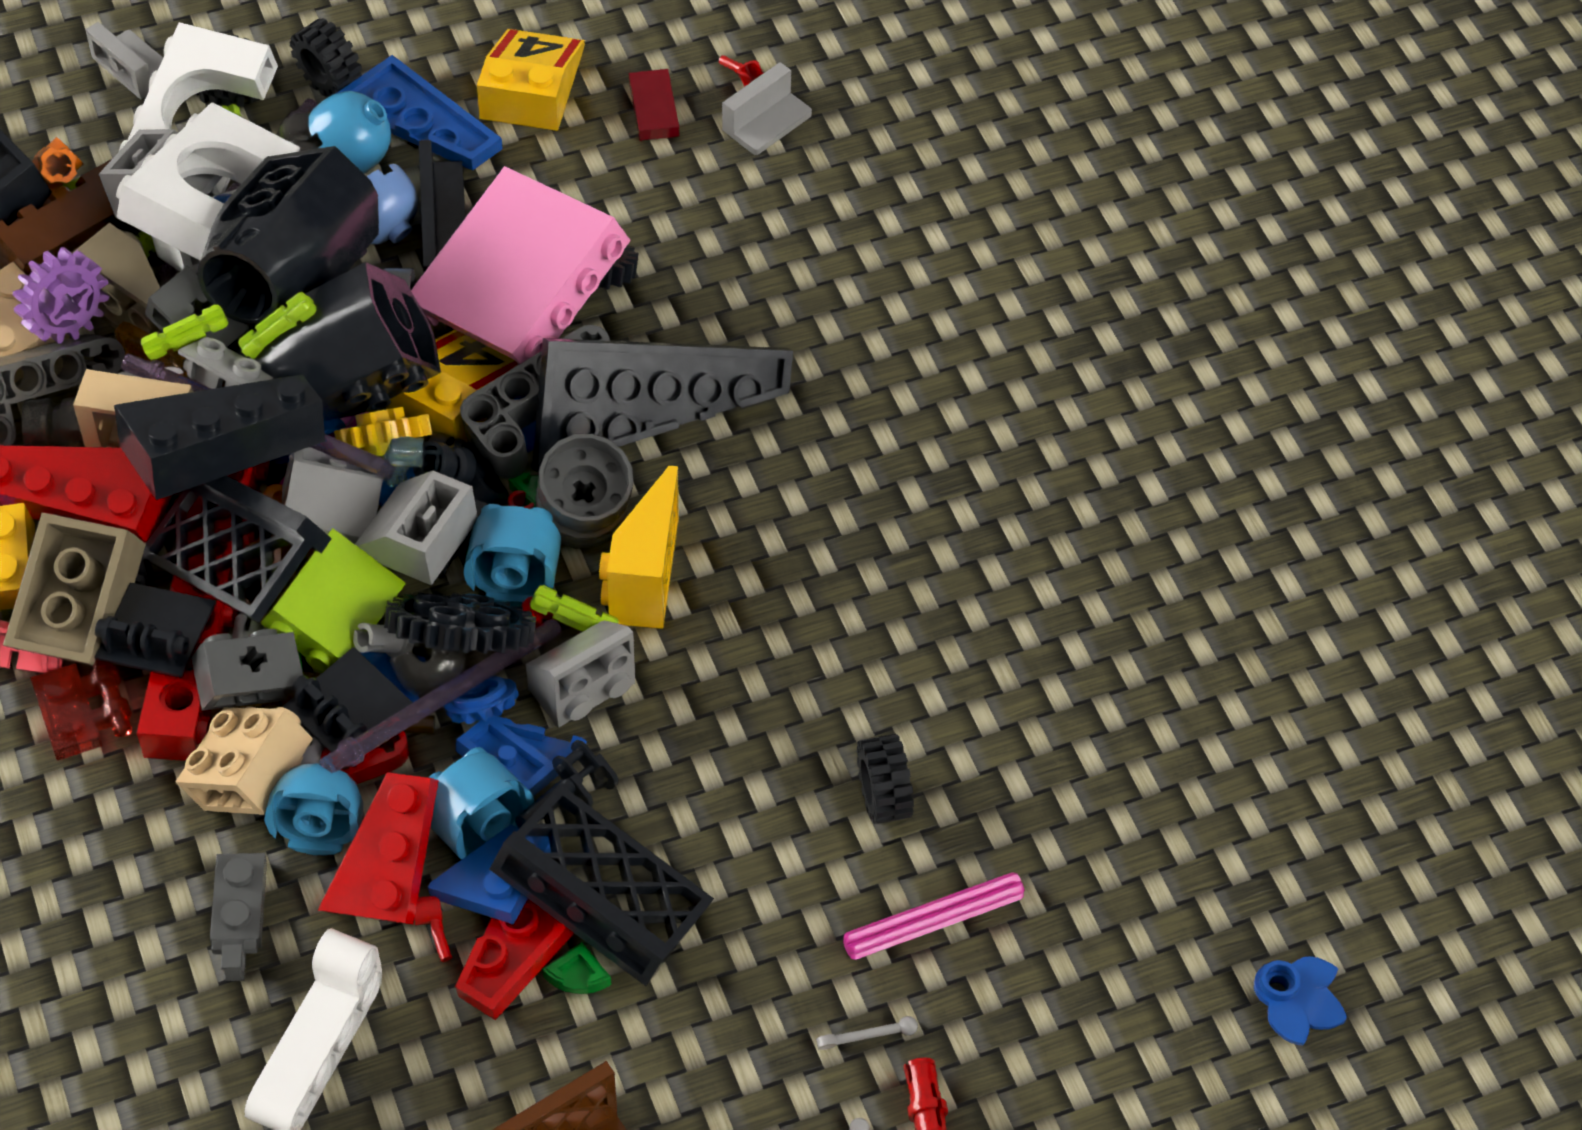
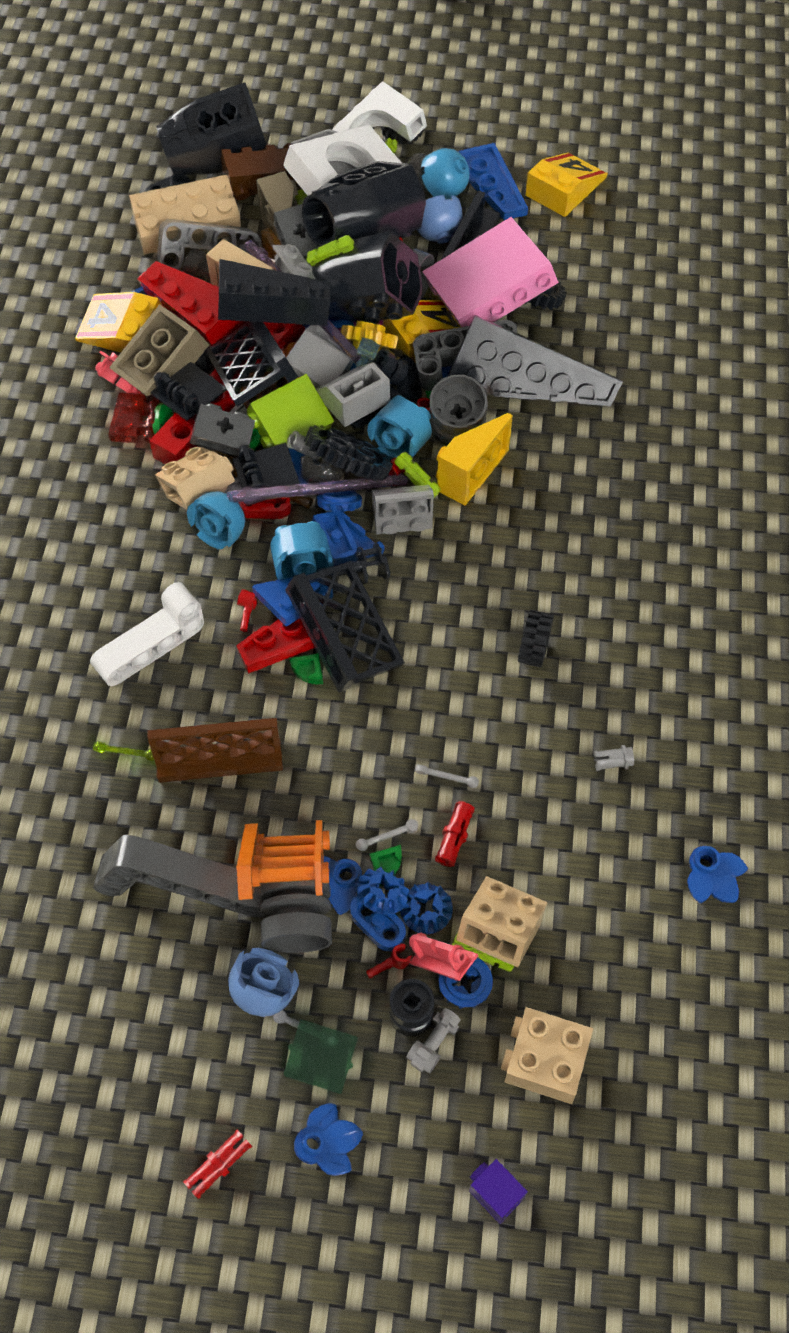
camera: 30 degrees right, 5 degrees up
medium lavender gear [13,248,109,344] -> none
orange piece [32,137,84,192] -> none
light grey panel [85,22,163,100] -> none
lime axle [141,305,228,360] -> none
dark grey hinge [210,853,267,981] -> none
black tyre [289,18,362,97] -> none
red wing [318,772,439,925] -> none
dark red tile [628,69,680,141] -> none
red hand [719,55,764,87] -> none
light grey panel [722,62,812,155] -> none
dark pink axle [843,872,1025,960] -> none
none -> green tile [152,403,173,434]
none -> light grey pin [594,745,634,771]

